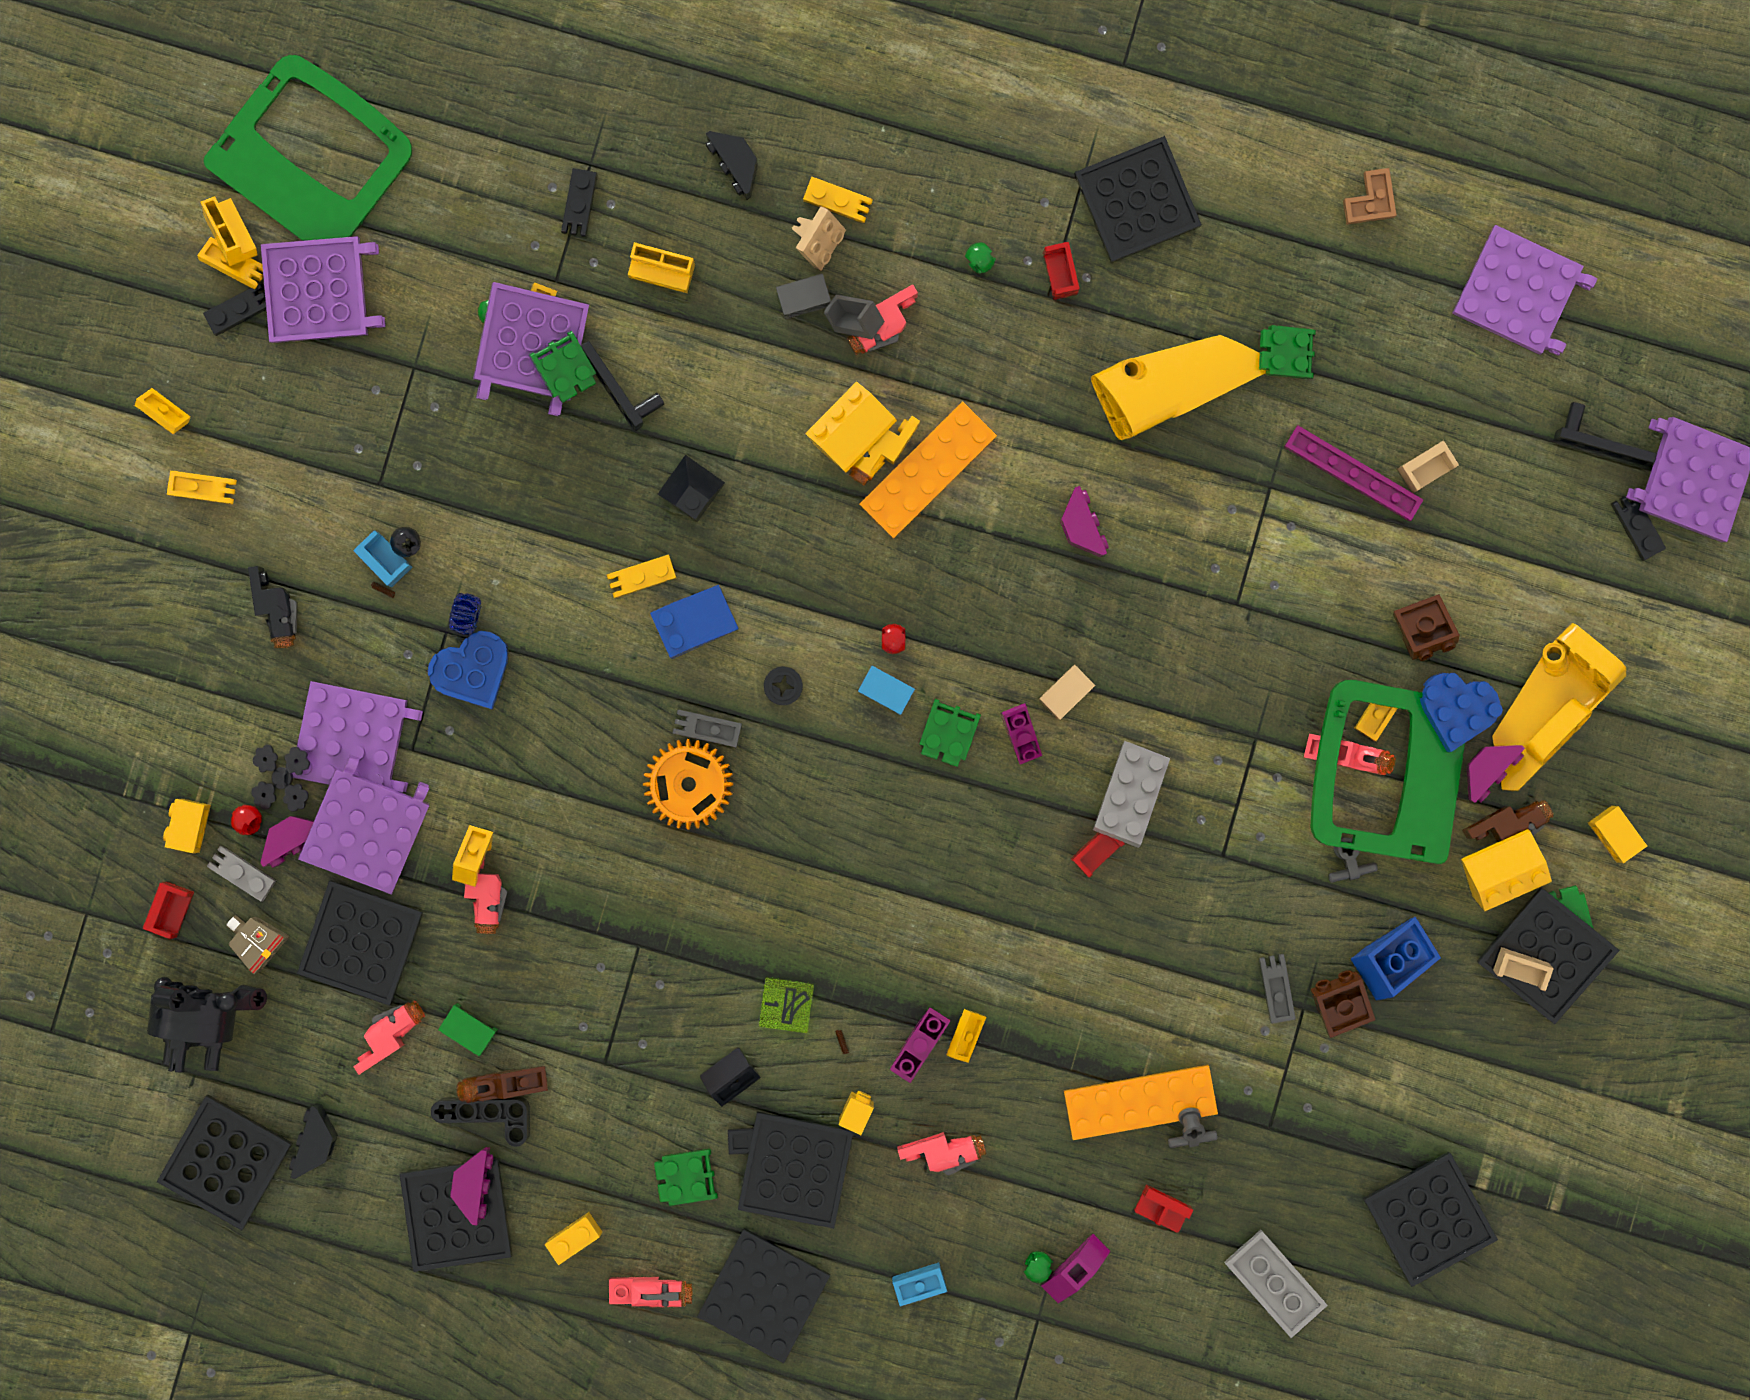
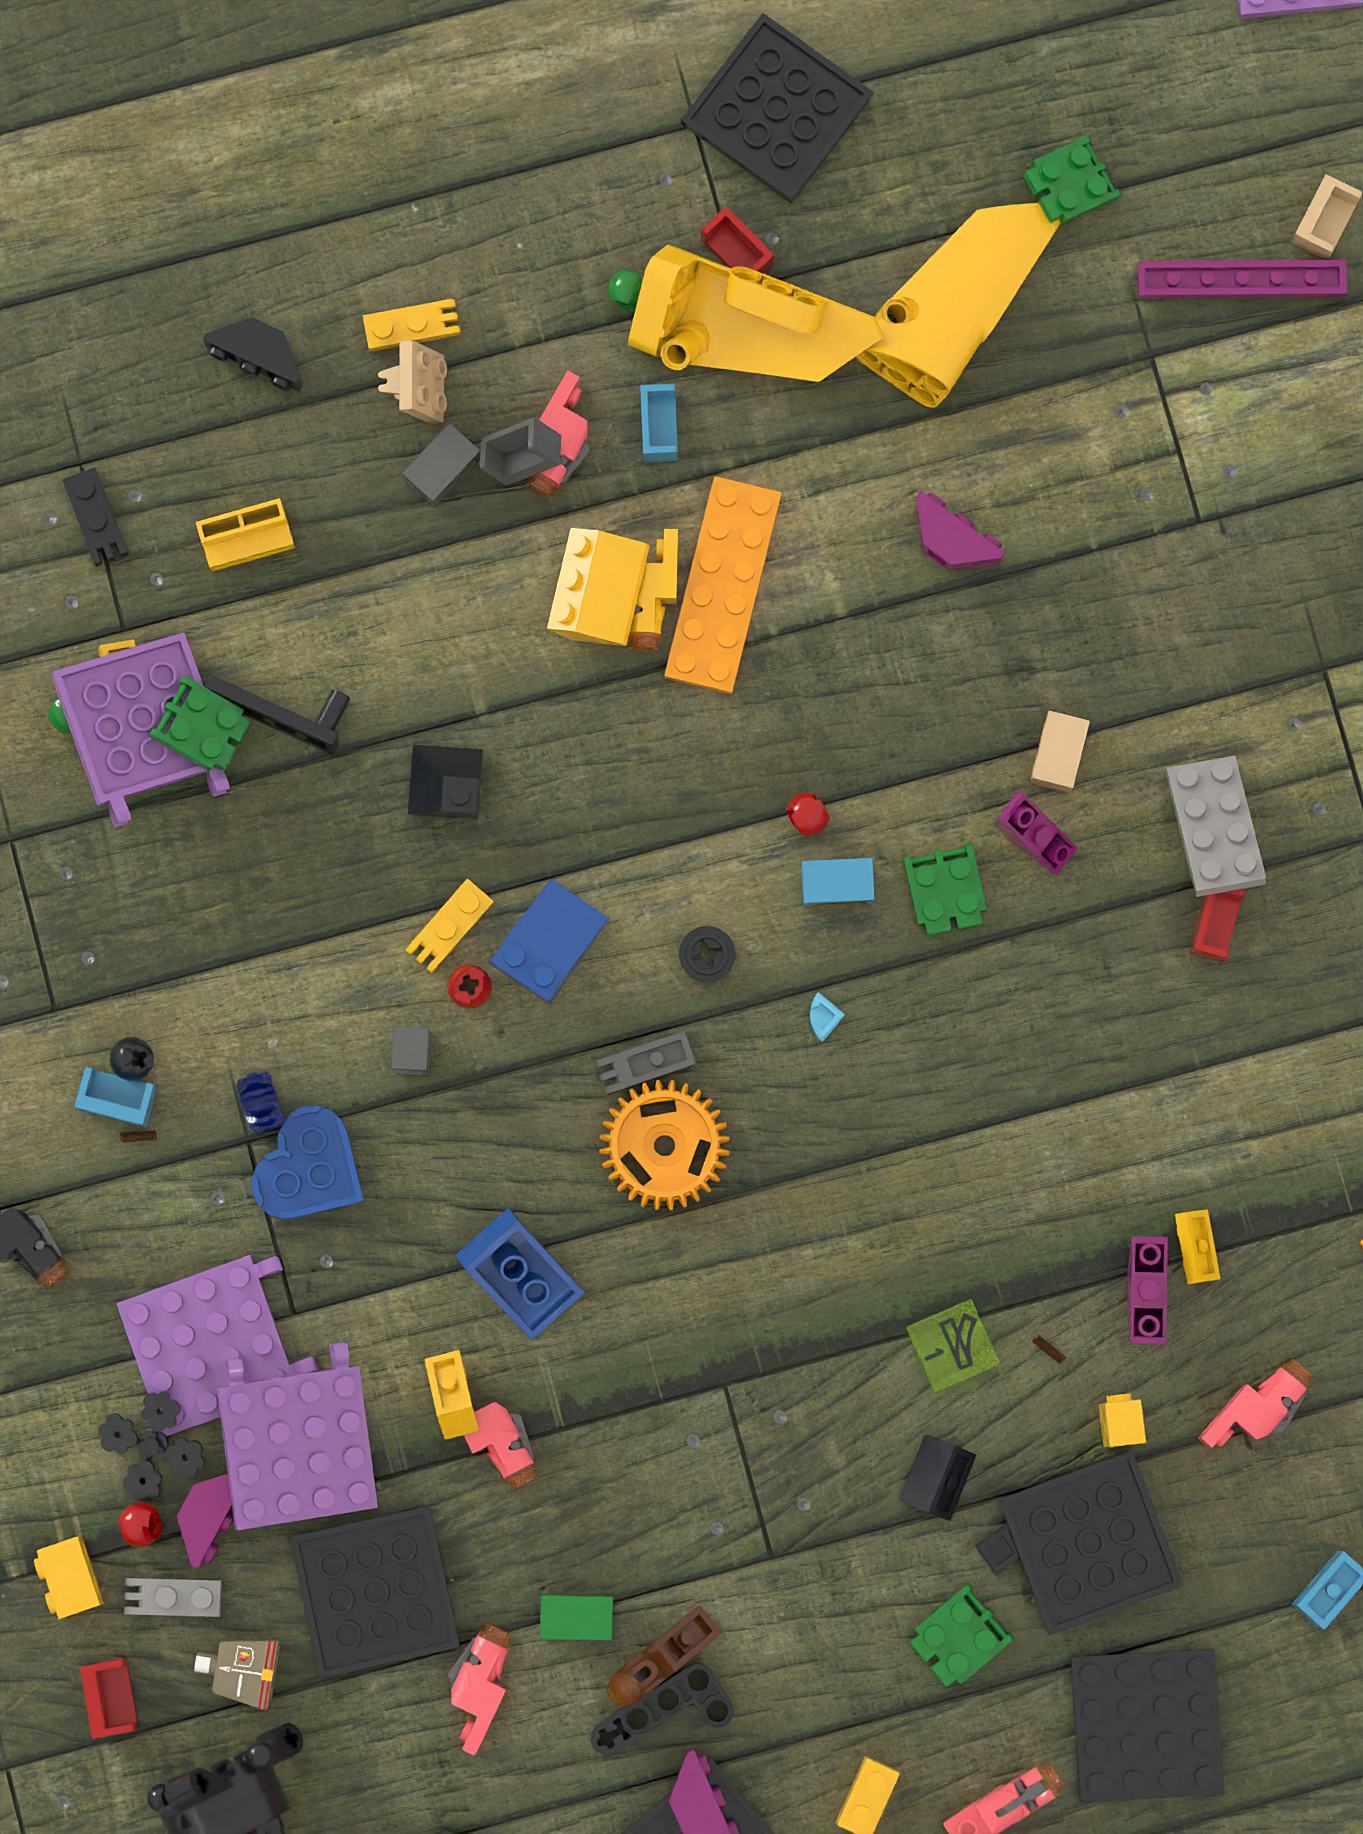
camera: 30 degrees left, 5 degrees down
none -> dark grey panel [391,1026,433,1076]
none -> red piece [447,964,492,1009]
none -> blue slope [456,1208,584,1340]
none -> yellow panel [628,244,883,382]
none -> dark azure panel [640,384,678,463]
none -> medium azure tile [810,992,845,1042]

